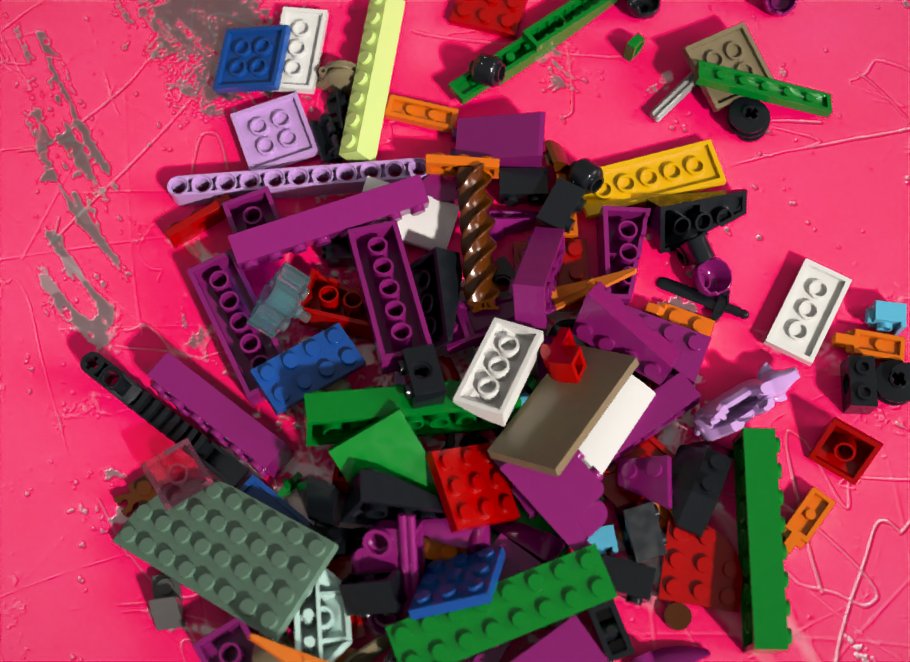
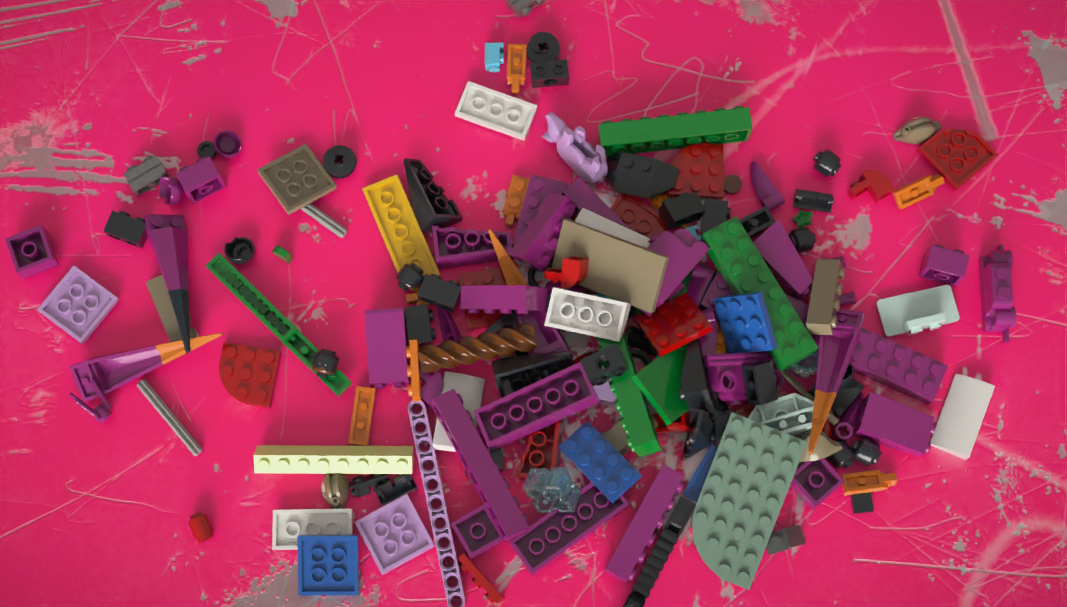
camera: 100 degrees left, 5 degrees up
reddish brown plate [114,471,162,517] -> none
clear pink slope [140,438,214,511] -> none
green piece [277,472,303,498] -> none
reddish brown slope [543,140,571,178] -> none
magenta wing [618,455,672,509] -> none
black sword [657,277,749,323] -> none
black piece [675,233,716,267] -> none
magenta hair [692,257,732,297] -> none
green plate [695,60,832,118] -> none
orange hinge [782,486,836,555] -> none
red slope [808,417,883,485] -> none

